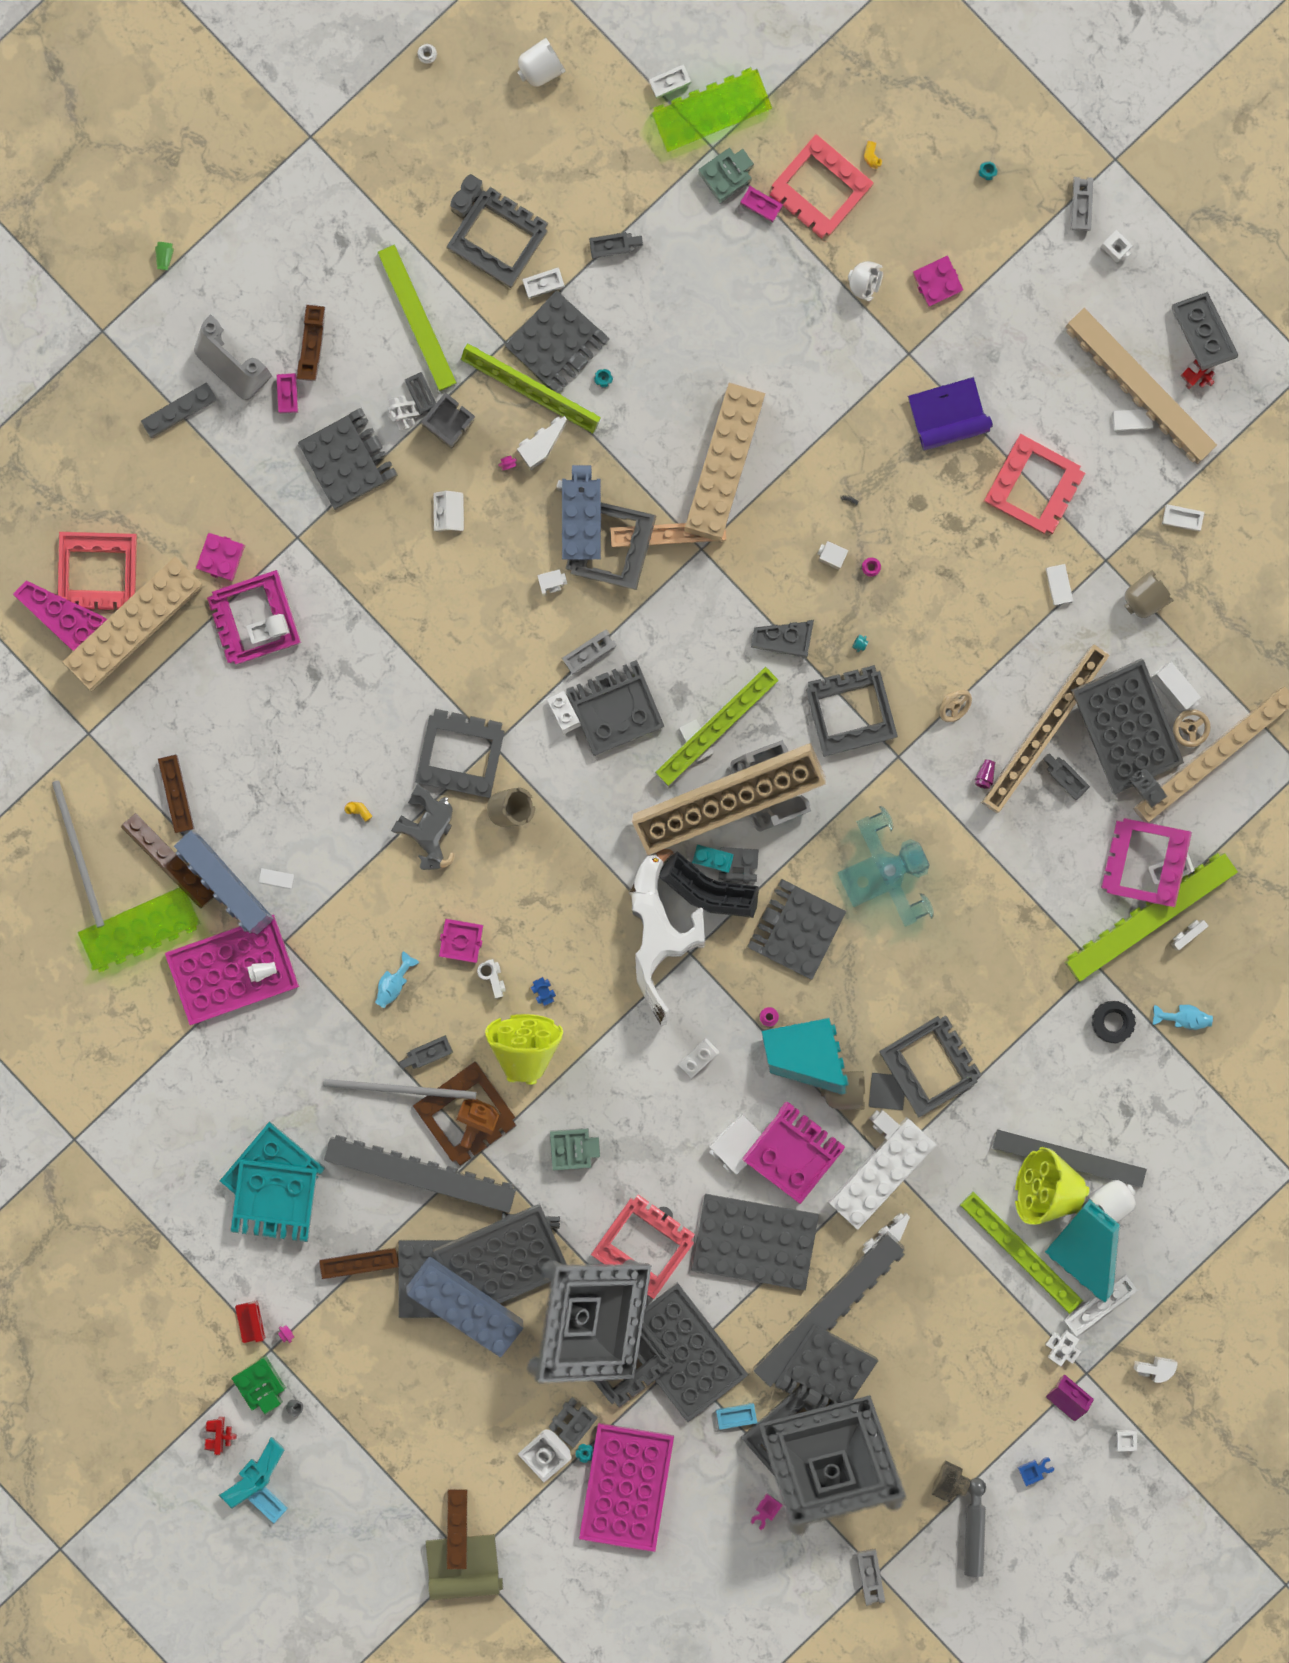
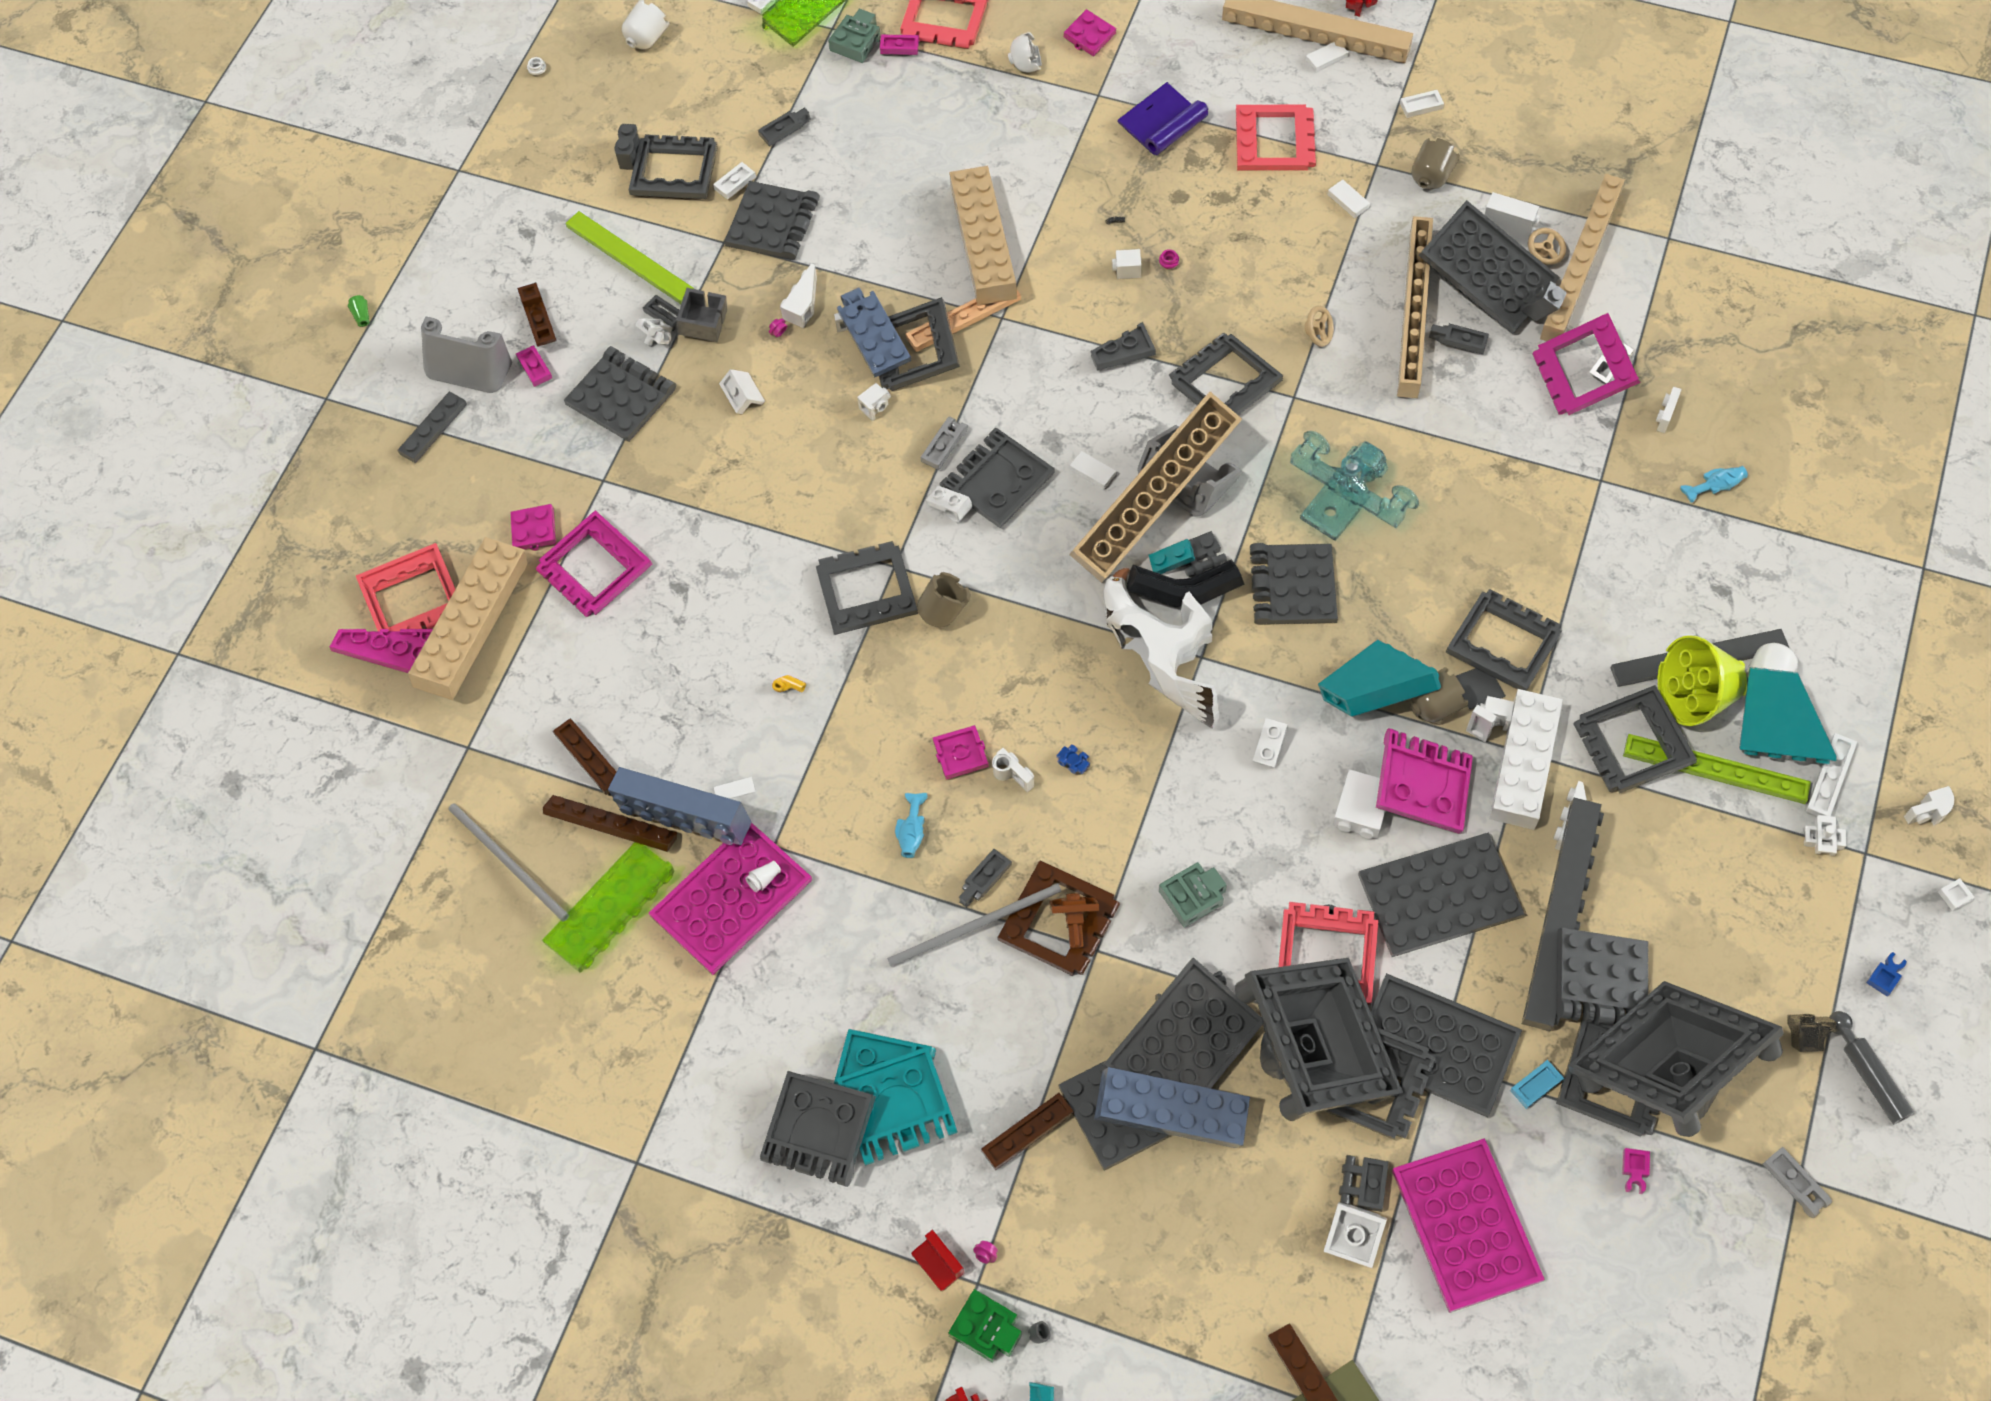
camera: 25 degrees left, 25 degrees down
white plate [247,614,290,645] -> none
dark grey brick [324,1135,517,1213] -> none
dark grey animal [391,784,454,870] -> none
lime plate [461,343,601,434] -> none
neon yellow cone [485,1014,563,1085] -> none
teal plate [575,1444,594,1463] -> none
teal plate [594,369,613,388] -> none
lime plate [655,667,779,786] -> none
dark pink plate [760,1007,779,1026] -> none
teal plate [852,634,869,653] -> none
magenta cone [975,759,996,789] -> none
magenta panel [1046,1374,1094,1421] -> none
lime brick [1064,853,1238,982] -> none
black tyre [1091,1001,1136,1043] -> none
none -> dark grey hinge [760,1071,876,1187]
none -> white tile [1466,705,1497,742]
none -> dark grey hinge [1573,685,1697,794]

